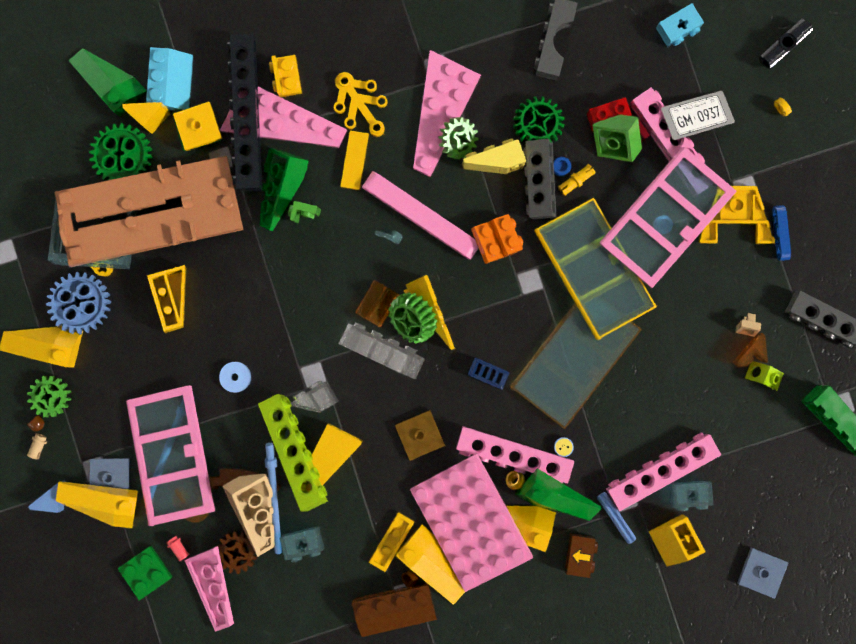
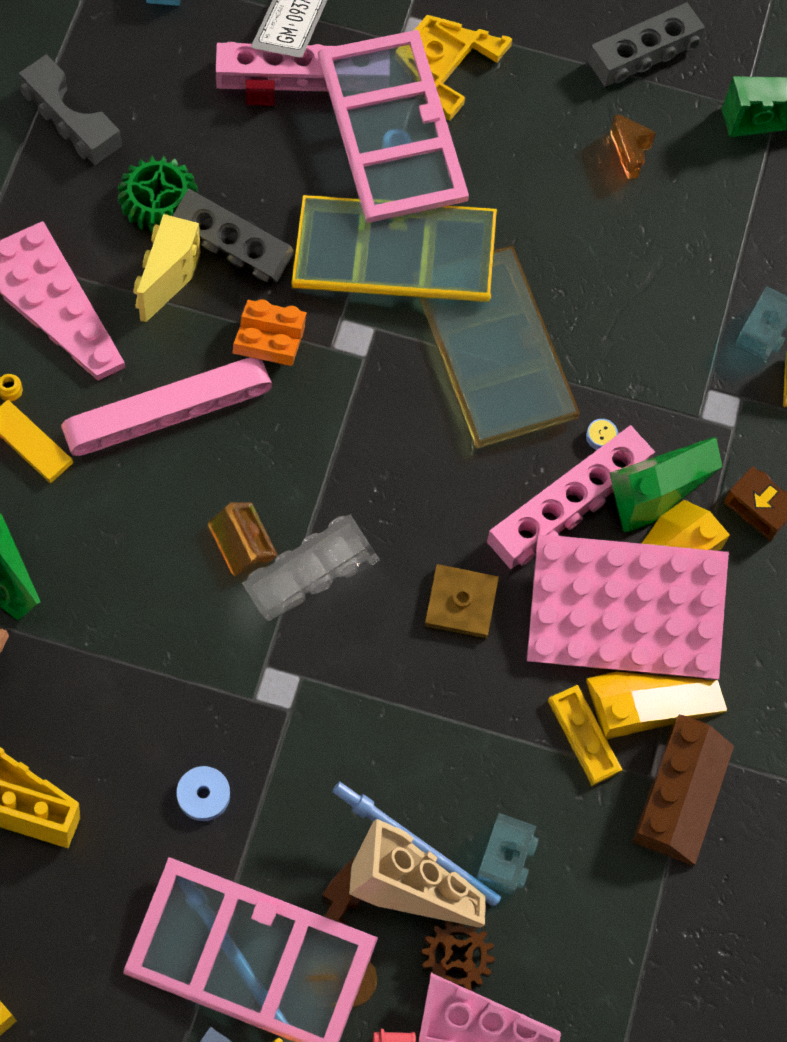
camera: 65 degrees left, 20 degrees down
lime brick [258,394,328,511] -> none
bright green bracket [288,201,321,223] -> none
clear slope [291,381,339,413] -> none
yellow slope [303,424,363,492] -> none
clear light blue hand [375,230,403,244] -> none
bright green gear [388,292,437,344] -> none
reddish brown hinge [402,570,419,587] -> none
yellow wedge [404,275,455,350] -> none
bright green gear [438,117,478,159] -> none
dark blue slope [467,357,510,390] -> none
yellow plate [506,471,525,490] -> none
blue tile [554,157,571,177] -> none
yellow pin [558,164,595,196] -> none
red brick [586,97,632,132] -> none
bright green slope [593,115,642,162] -> none
medium blue axle [597,492,636,544] -> none
bright pink brick [606,433,721,511] -> none
tan tile [736,313,761,337] -> none
lime bracket [745,361,784,391] -> none
blue beam [772,205,791,261] -> none

